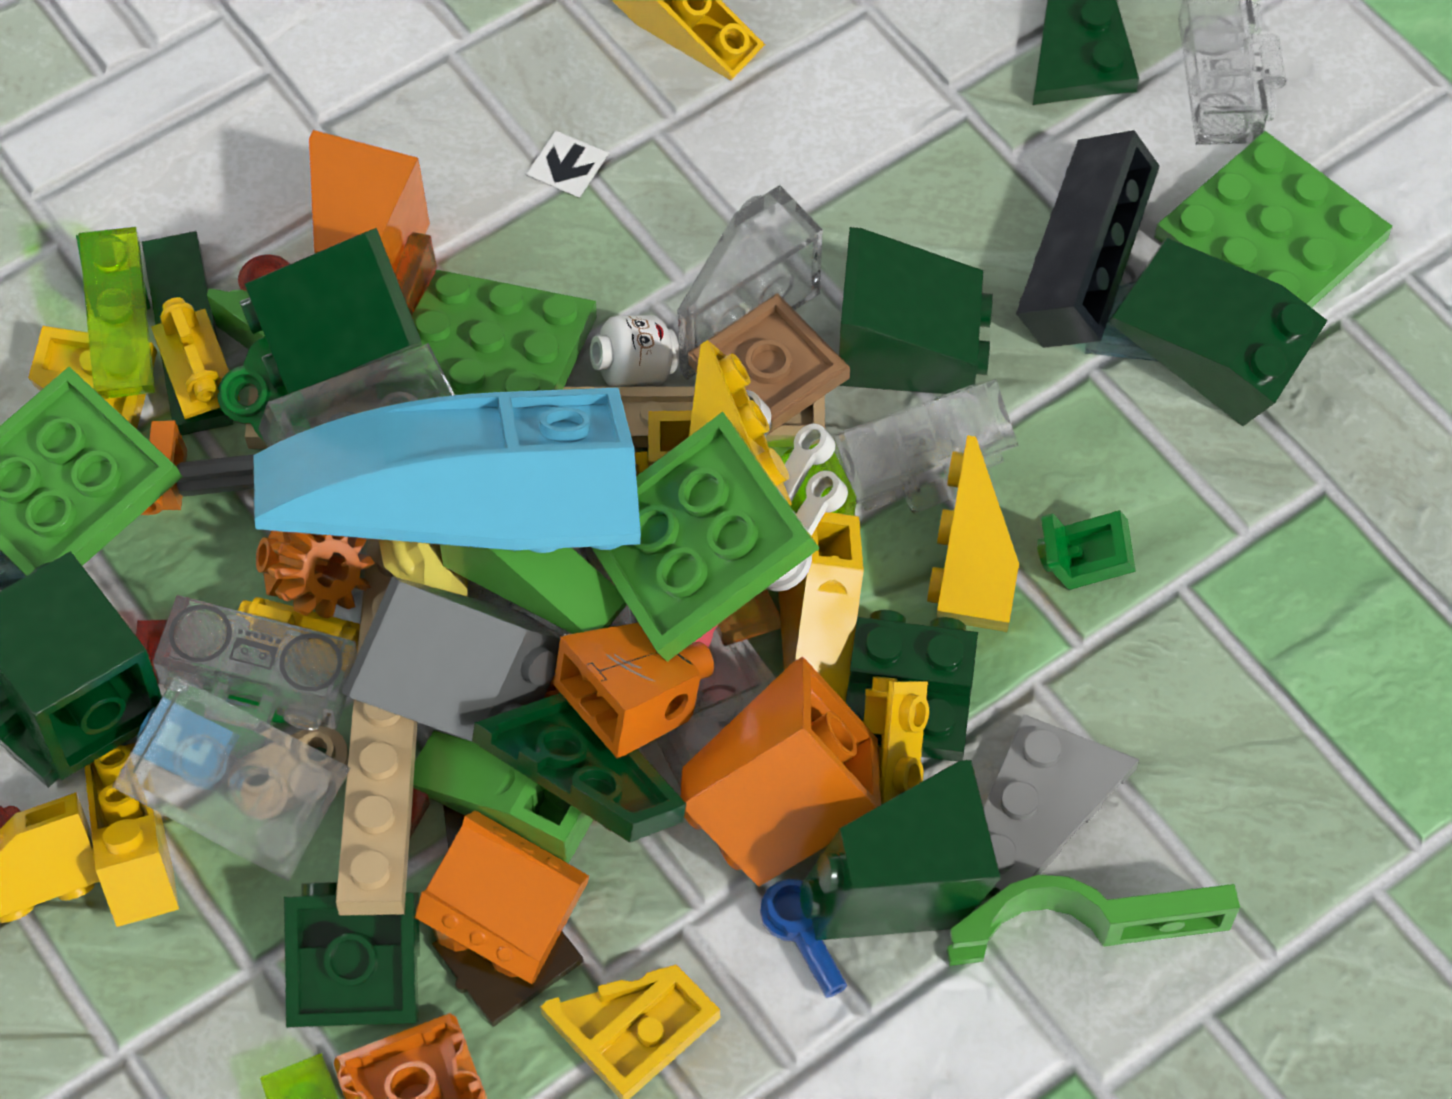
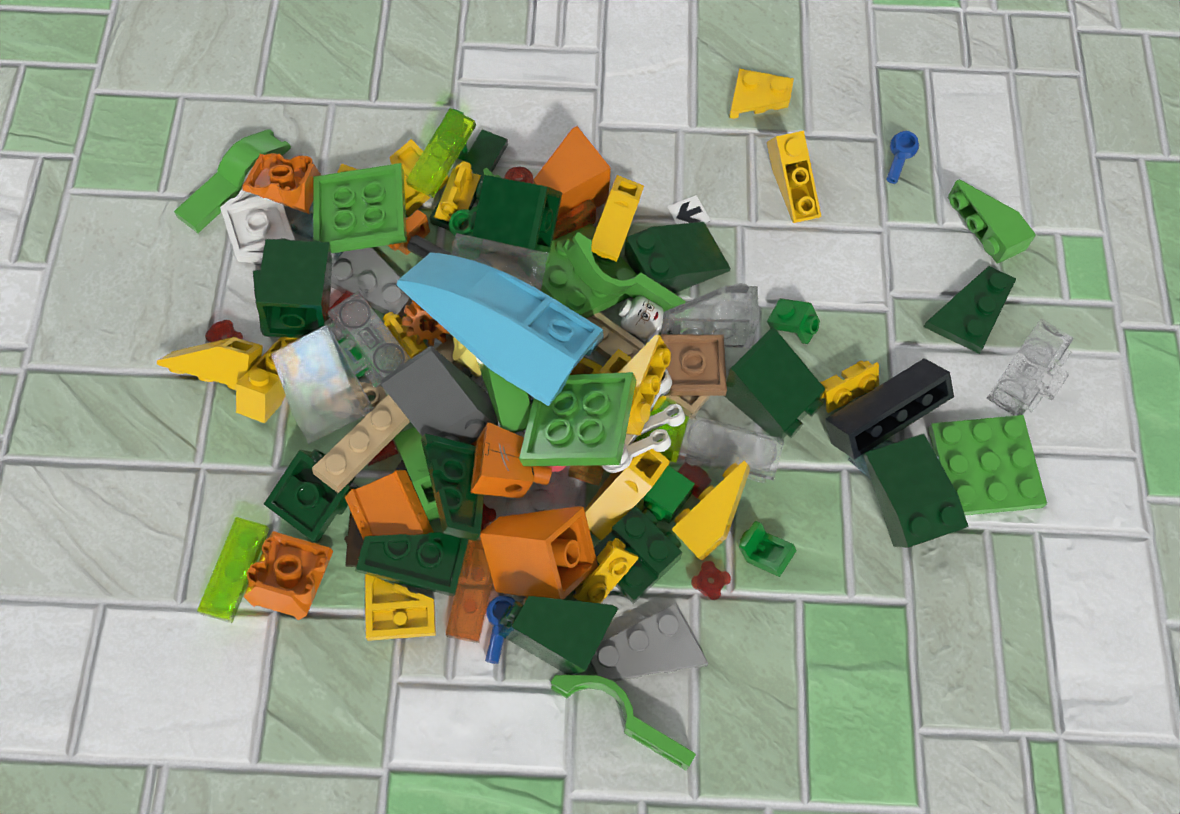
camera: 35 degrees right, 5 degrees up
none -> light grey wing [331,248,412,319]
none -> dark green wing [355,532,469,597]
none -> clear orange tile [445,539,493,644]
none -> bright green piece [562,231,692,323]
none -> yellow slope [591,175,644,262]
none -> dark green slope [624,222,731,293]
none -> green brick [643,465,695,524]
none -> clear red plate [678,462,712,498]
none -> clear red plate [691,561,731,600]
none -> green bracket [767,298,820,344]
none -> yellow hinge [820,360,879,413]

